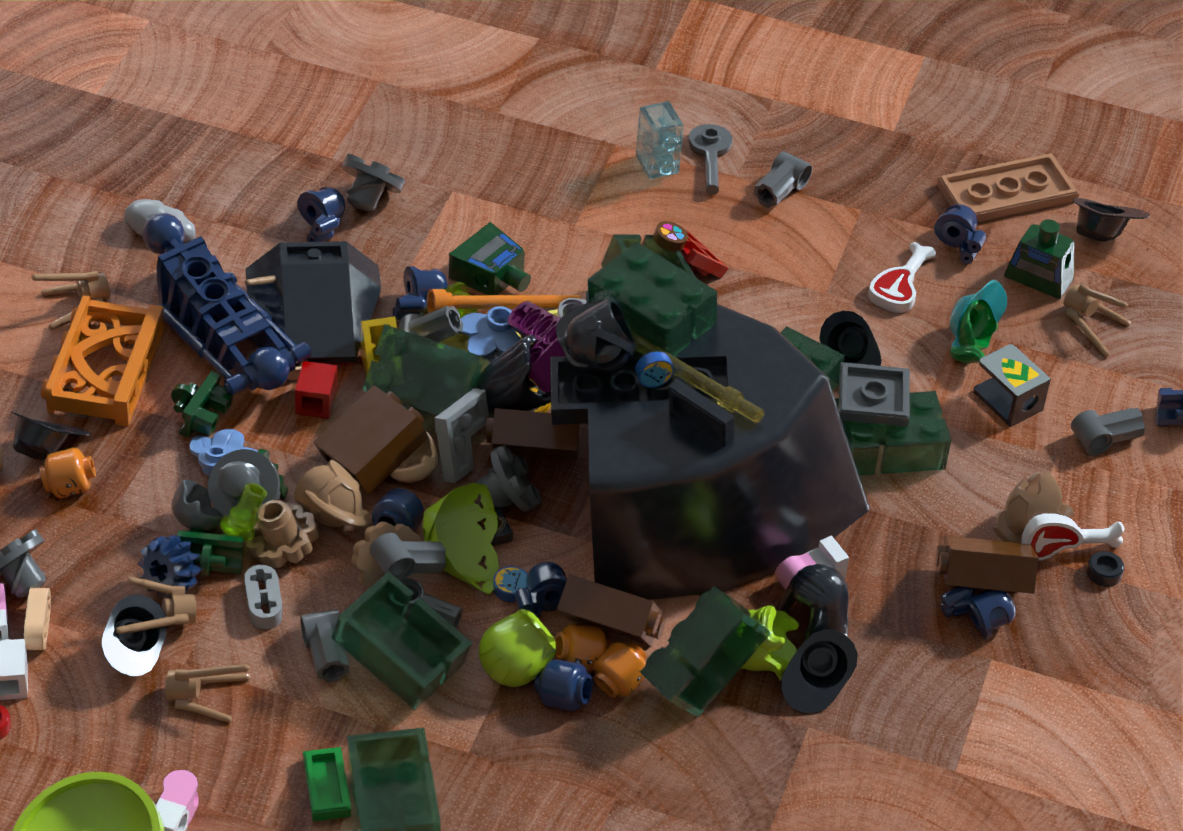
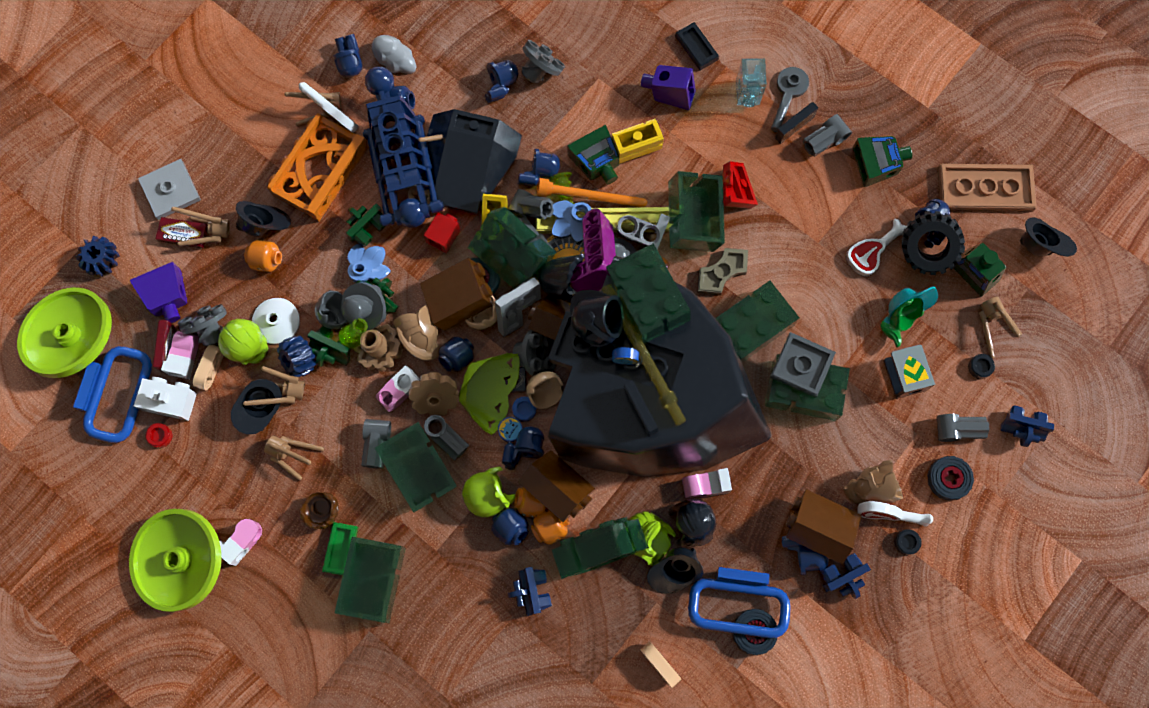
camera: 25 degrees right, 30 degrees up
light grey beam [244,565,283,630] -> none
dark grey piece [369,533,446,582] -> none
reddish brown tile [653,221,688,252] -> none
black piece [819,310,882,382] -> none
none -> lime hair [218,319,269,365]
none -> white dish [252,298,300,344]
none -> white piece [298,82,359,133]
none -> reddish brown hair [299,492,339,530]
none -> dark blue piece [333,34,362,78]
none -> leg [376,365,420,412]
none -> dark blue hips [508,567,552,616]
none -> blue tile [512,397,537,422]
none -> light nougat hair [526,371,563,409]
none -> yellow brick [611,119,664,164]
none -> light nougat beam [640,641,682,688]
none -> dark purple torso [641,65,696,110]
none -> black tile [675,22,719,71]
none -> blue bar [688,567,791,638]
none -> black bush [732,609,777,656]
none -> black tile [775,102,819,144]
none -> dark blue hips [821,553,871,599]
none -> dark green torso [852,136,913,187]
none -> black tyre [902,211,965,275]
none -> black bush [927,456,974,501]
none -> black tile [968,354,995,379]

